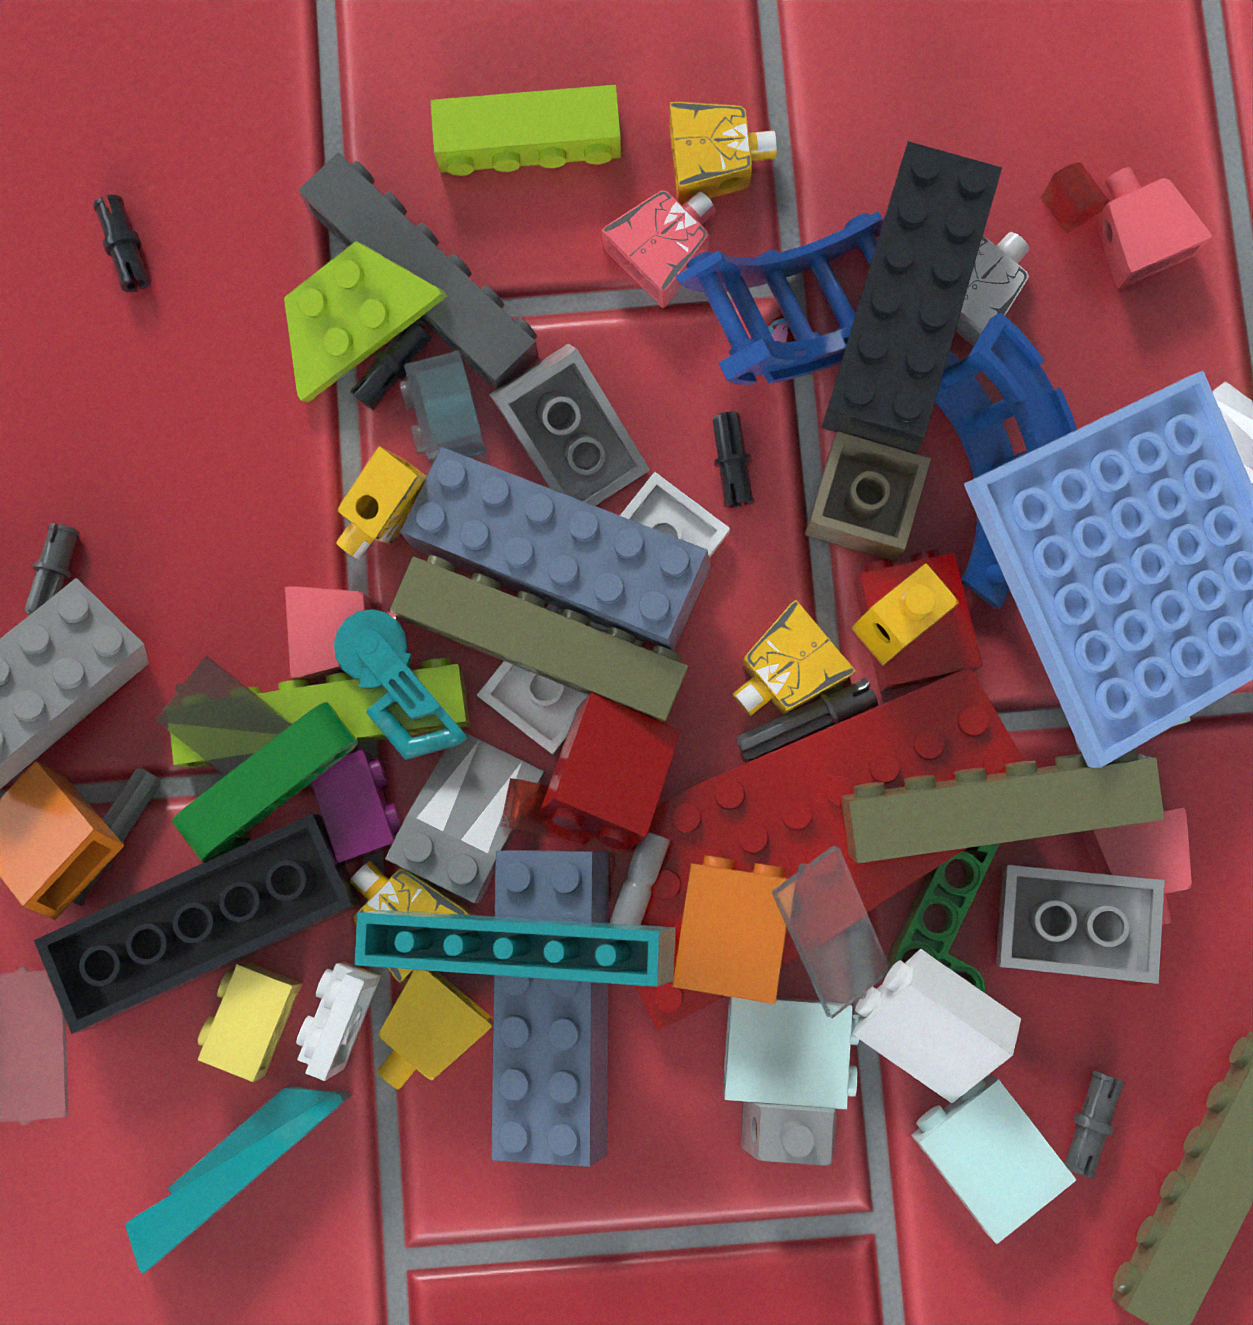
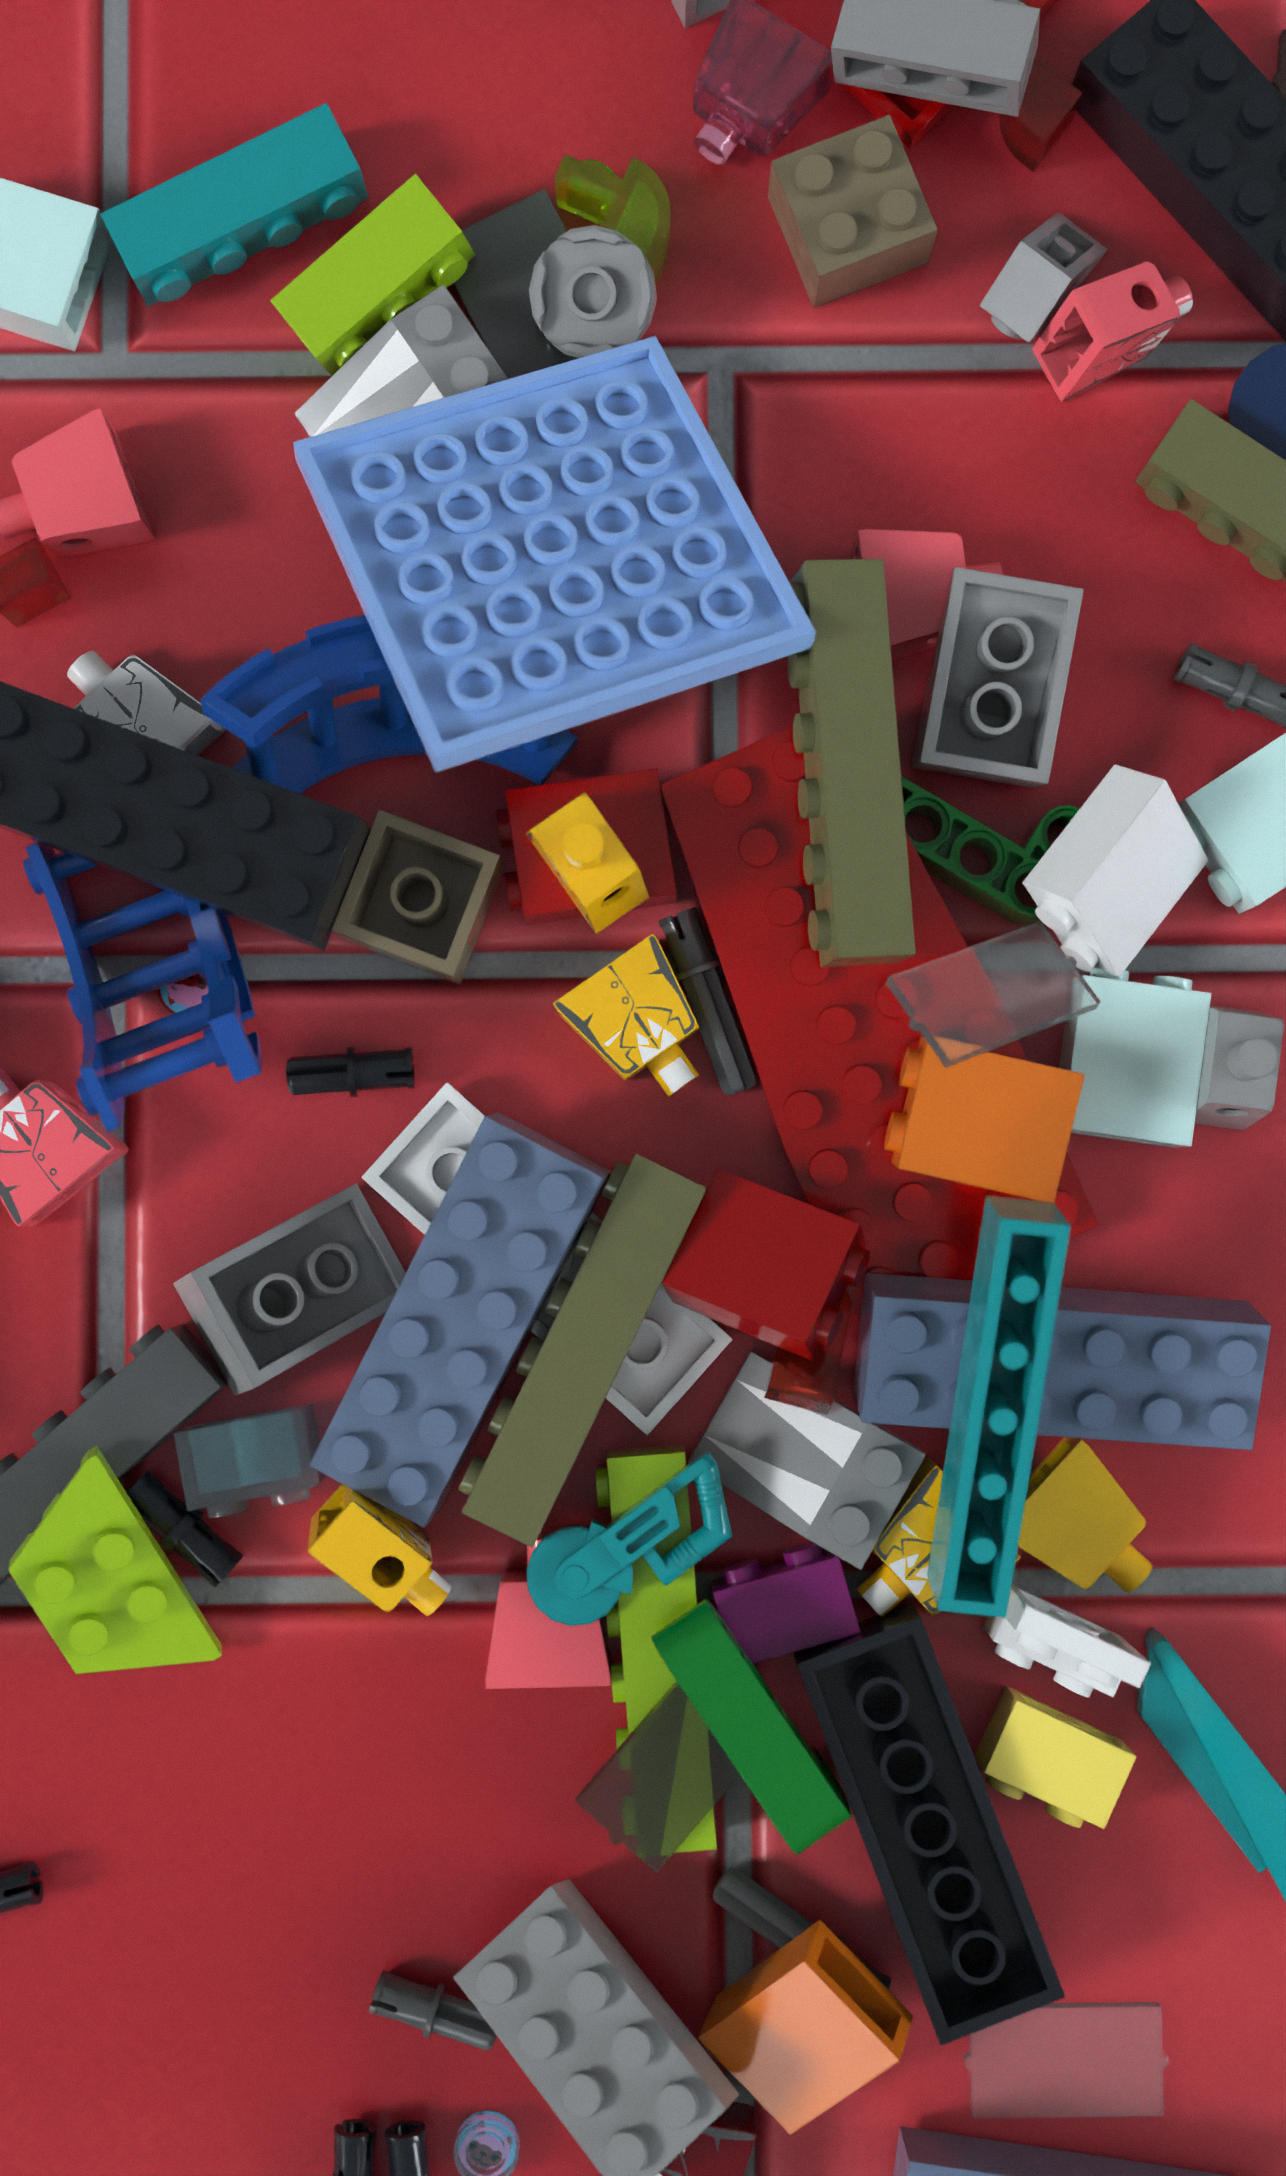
camera: 90 degrees left, 5 degrees up
light grey piece [609,832,670,925] -> none

